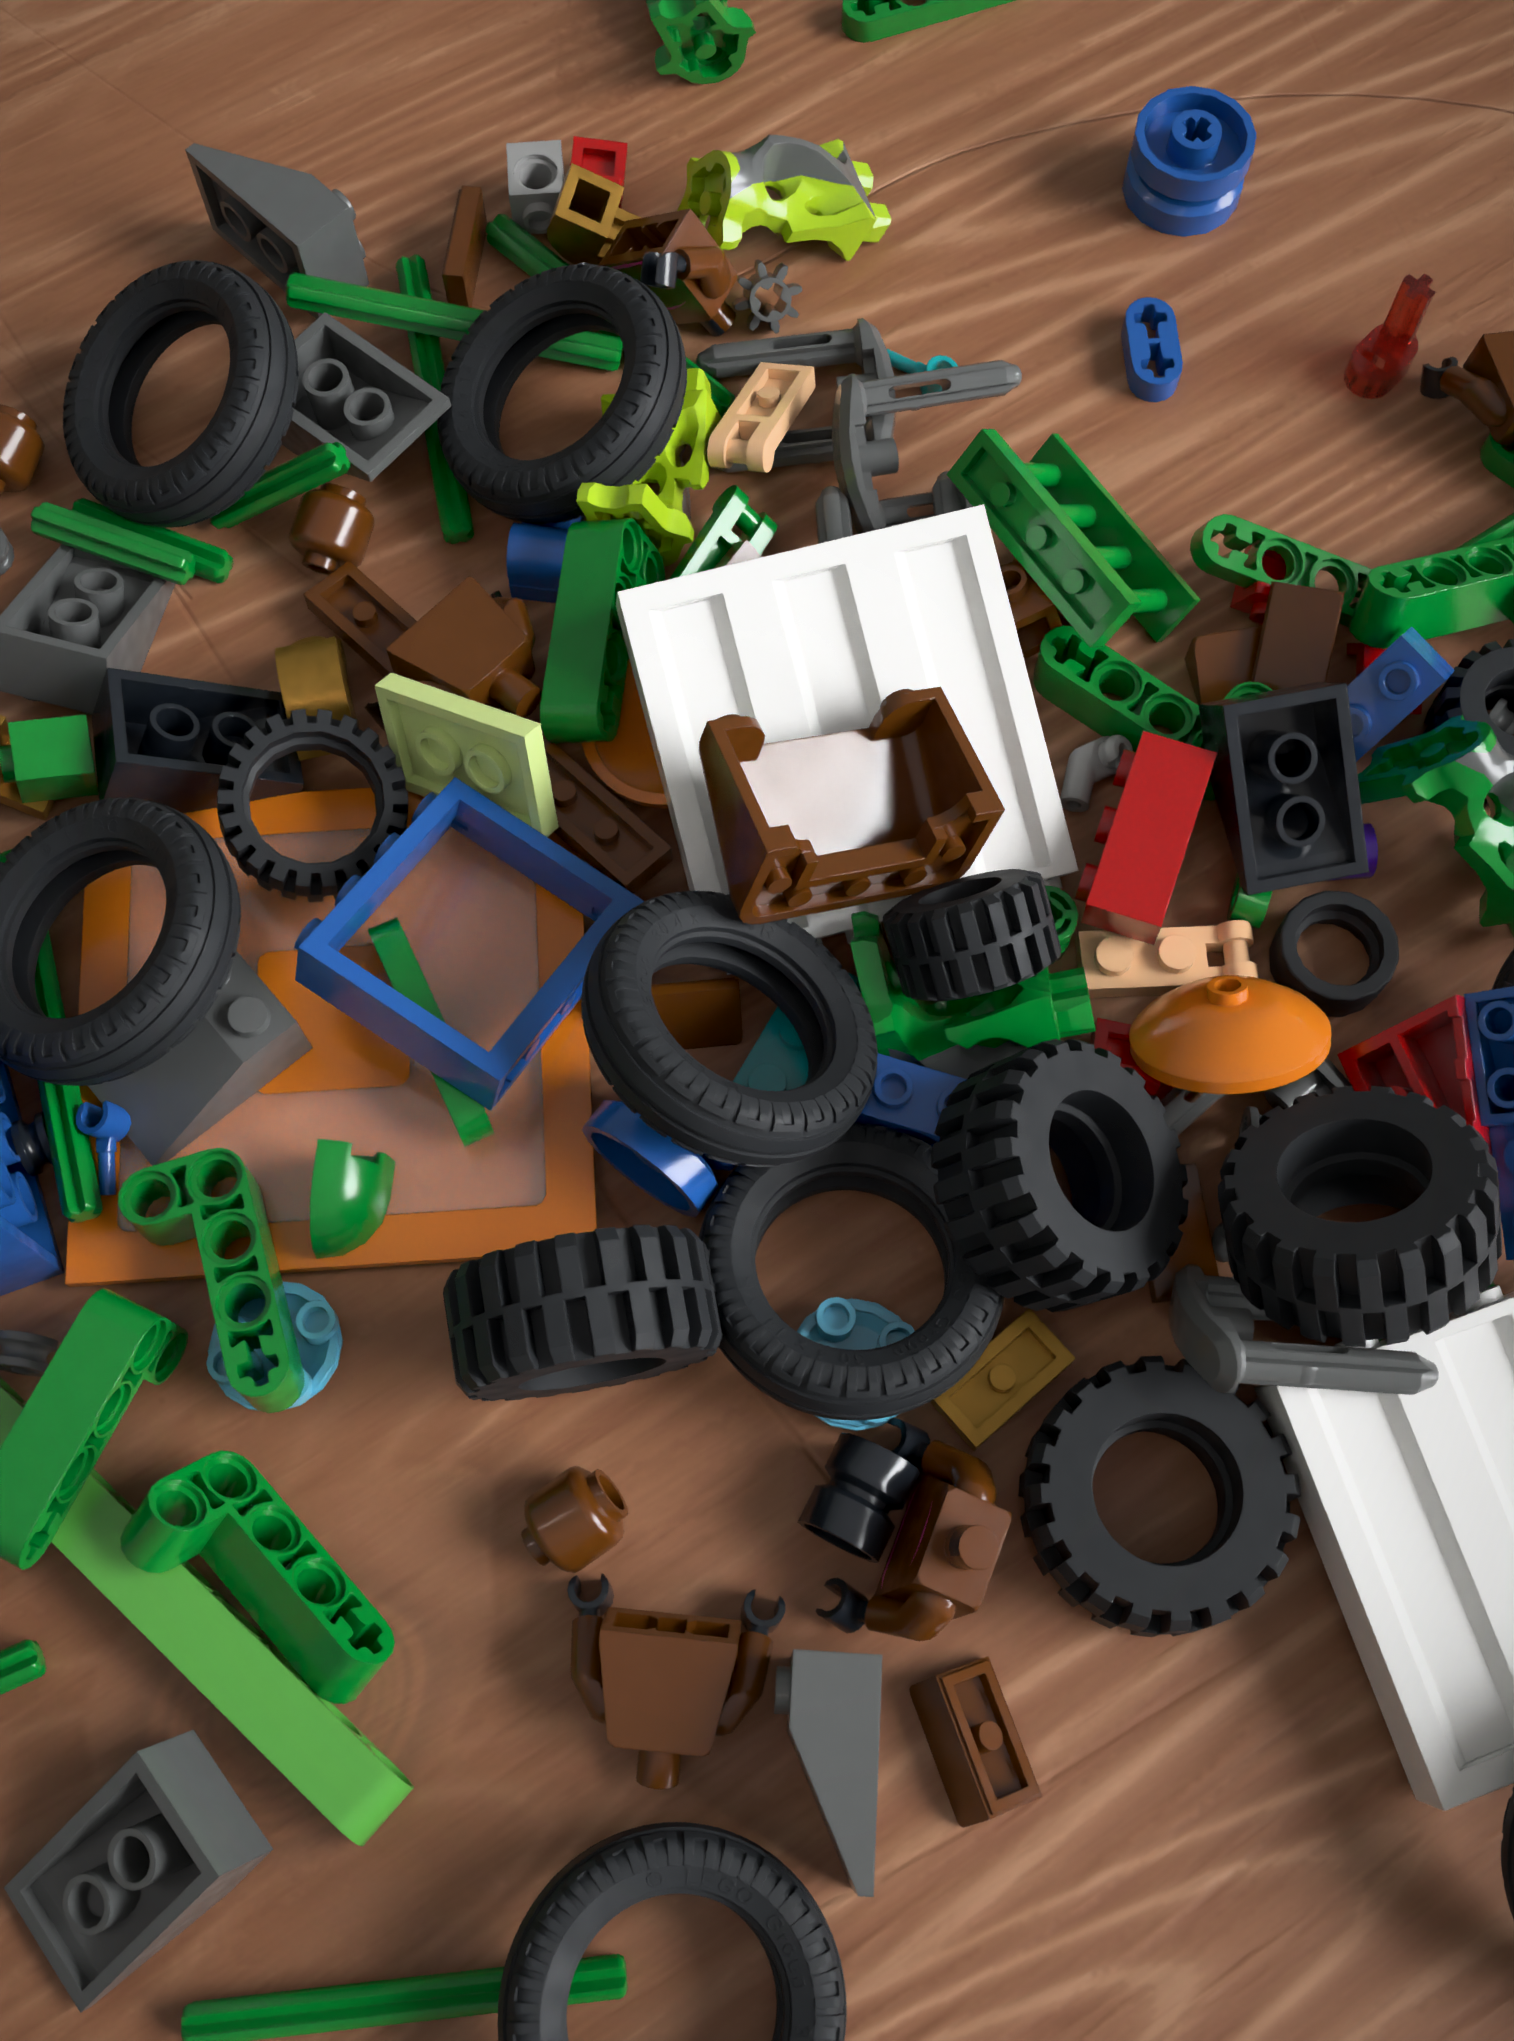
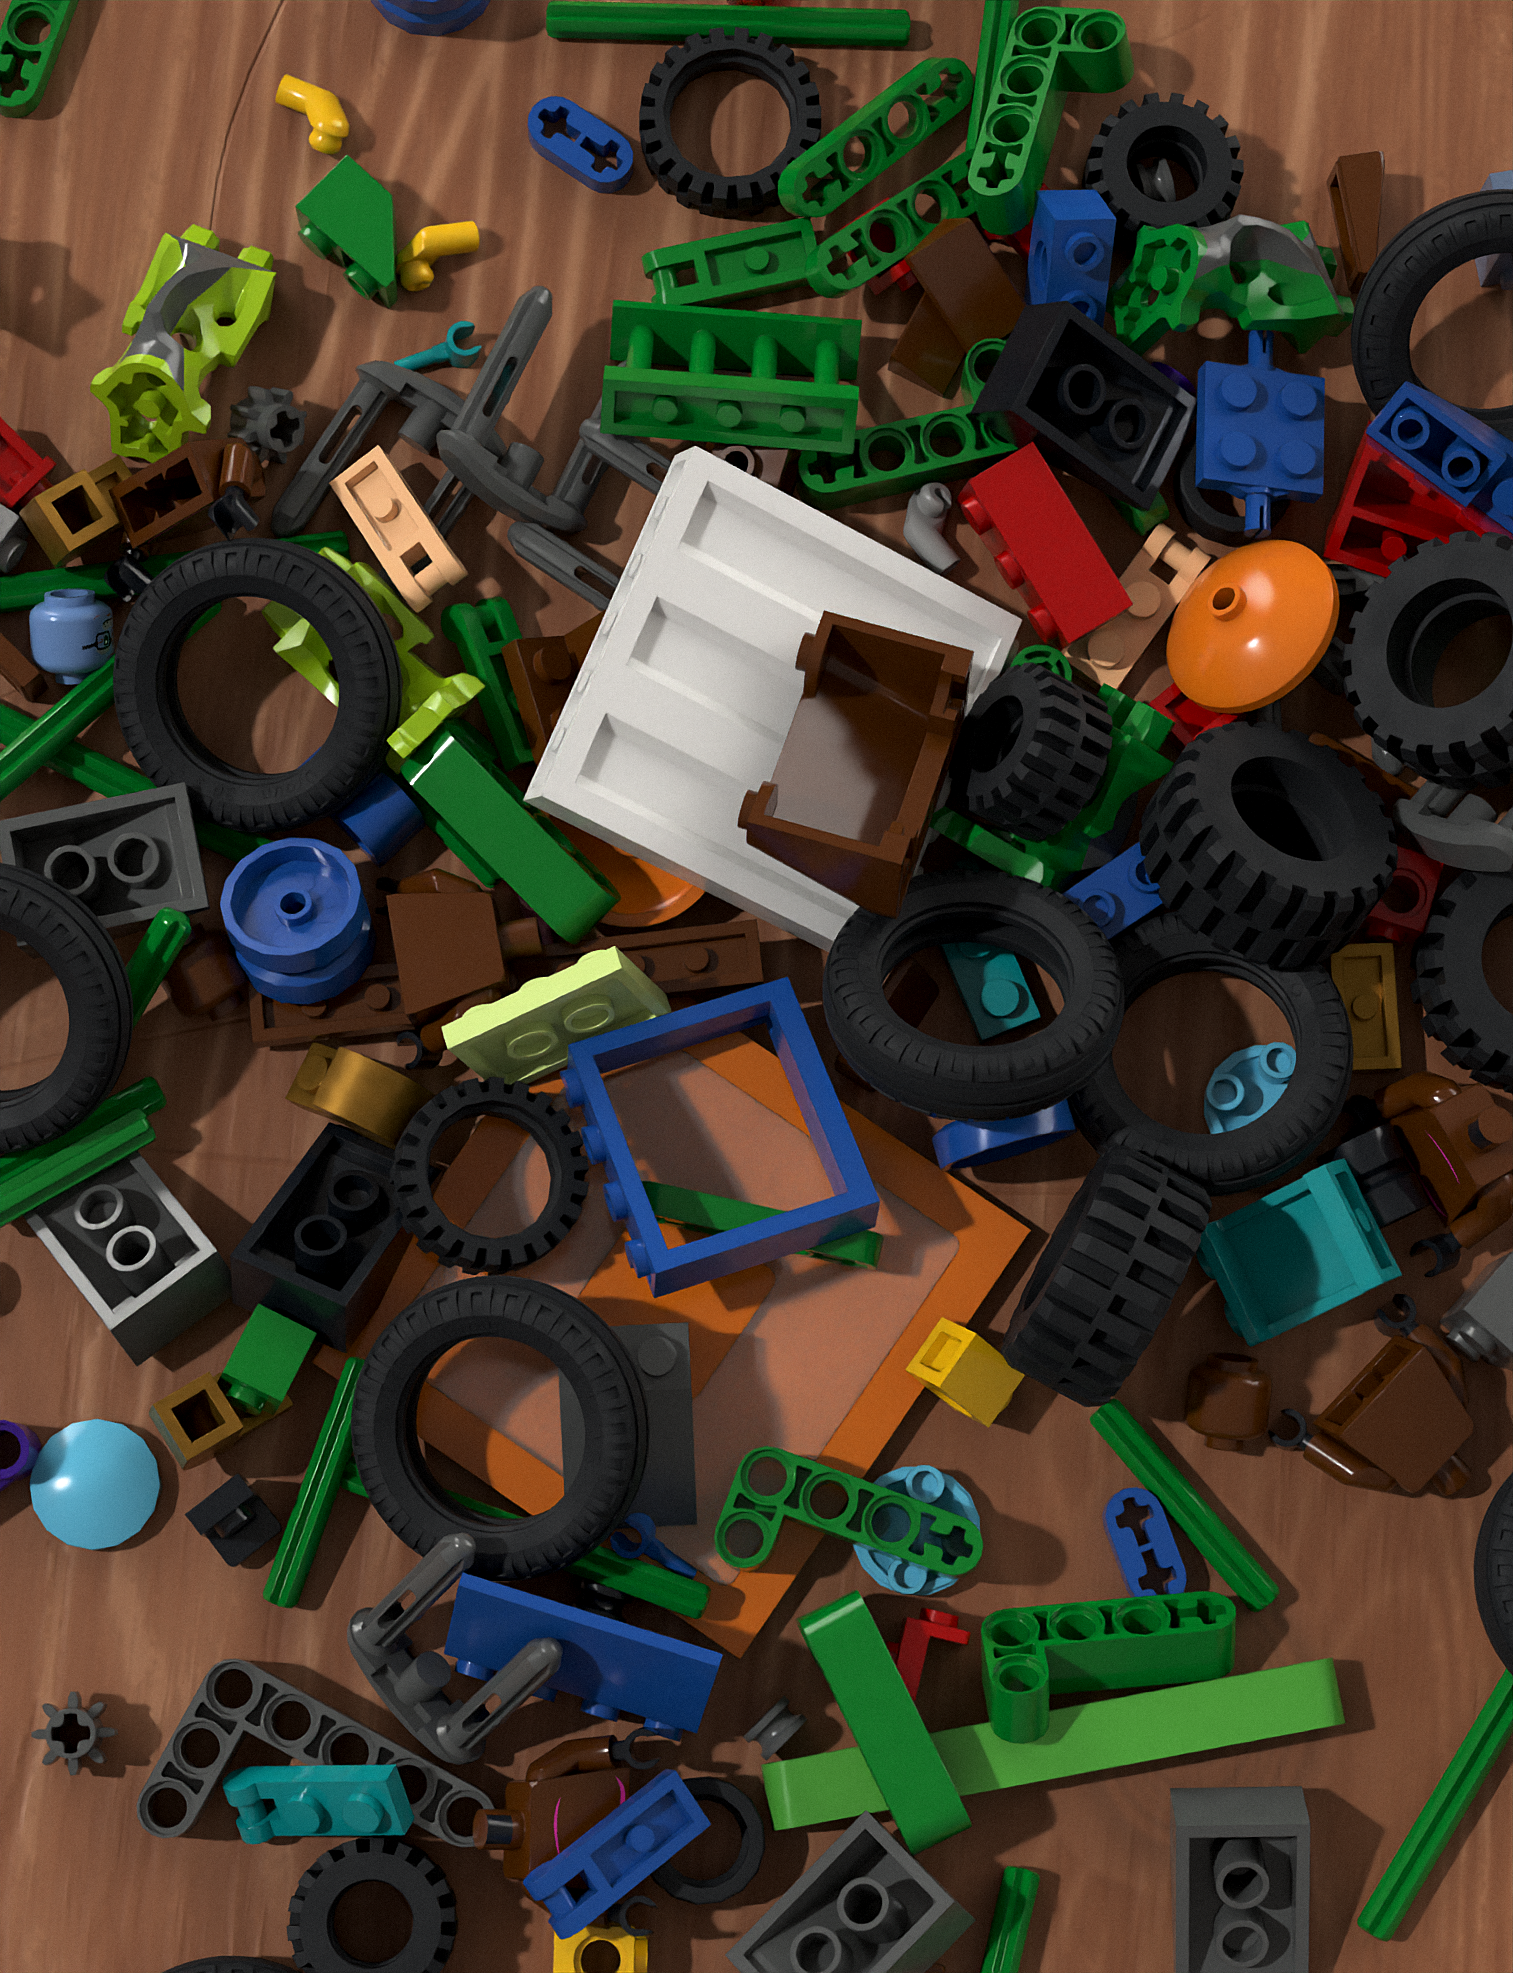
camera: 60 degrees left, 10 degrees up
green brick [310,1139,395,1259] -> none
none -> medium blue head [29,588,115,685]
none -> blue wheel [220,837,377,1004]
none -> yellow arm [275,74,350,155]
none -> green slope [295,155,398,309]
none -> yellow arm [396,221,480,291]
none -> green axle [546,0,911,47]
none -> black tyre [639,27,821,219]
none -> green plate [641,217,817,307]
none -> green beam [778,57,974,217]
none -> red bracket [885,1608,971,1701]
none -> yellow brick [905,1317,1025,1428]
none -> green axle [1090,1398,1280,1612]
none -> blue beam [1102,1487,1187,1597]
none -> blue plate [1195,330,1325,538]
none -> teal panel [1196,1158,1402,1347]
none -> red brick [1360,846,1444,947]

